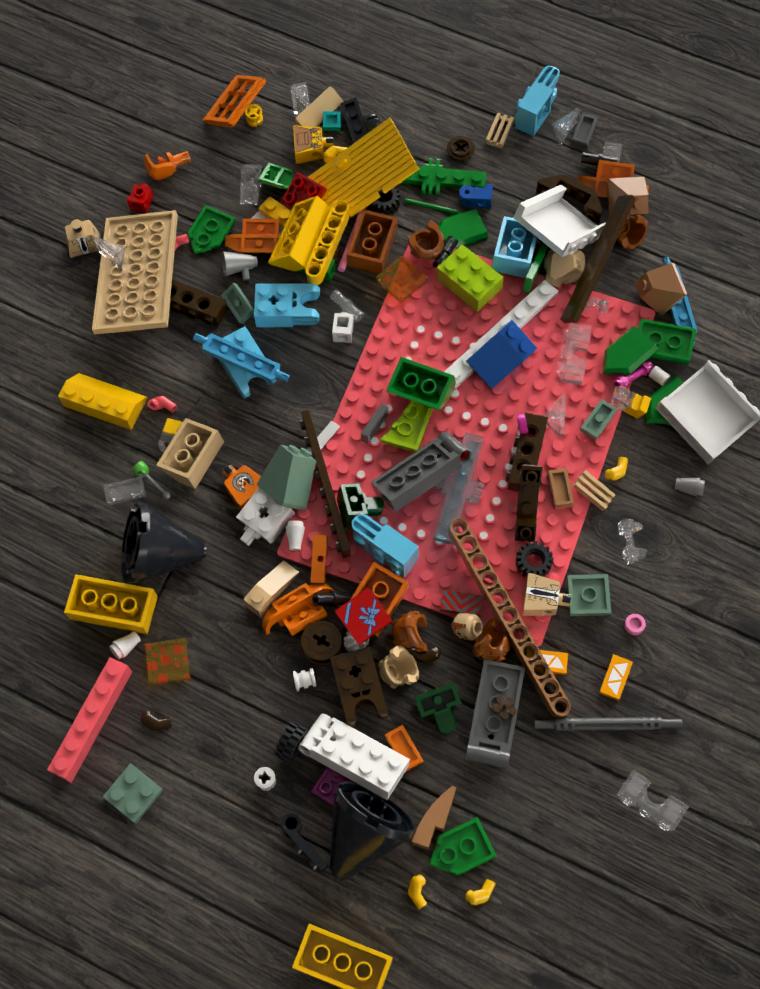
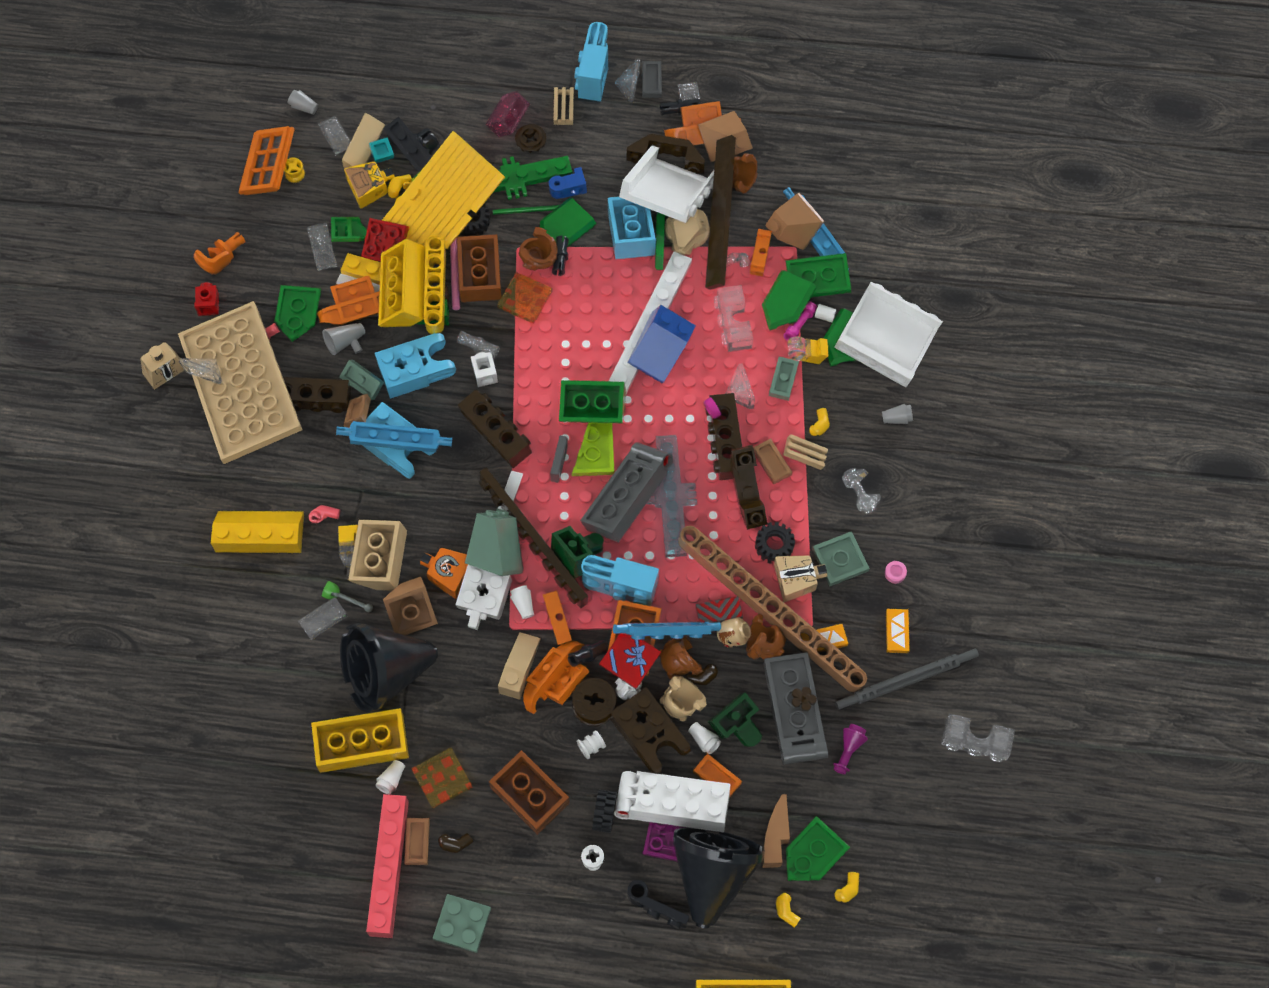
camera: 25 degrees left, 0 degrees up
lime brick [437,244,504,312] -> none
none -> light grey cone [288,90,318,115]
none -> medium nougat tile [344,394,371,428]
none -> medium nougat slope [383,577,438,635]
none -> medium nougat tile [404,818,430,865]
none -> dark brown brick [457,389,532,468]
none -> clear pink brick [485,91,530,137]
none -> dark orange brick [489,750,570,835]
none -> dark azure plate [613,622,721,640]
none -> white cone [688,722,721,754]
none -> orange piece [749,229,772,277]
none -> magenta piece [833,724,868,775]

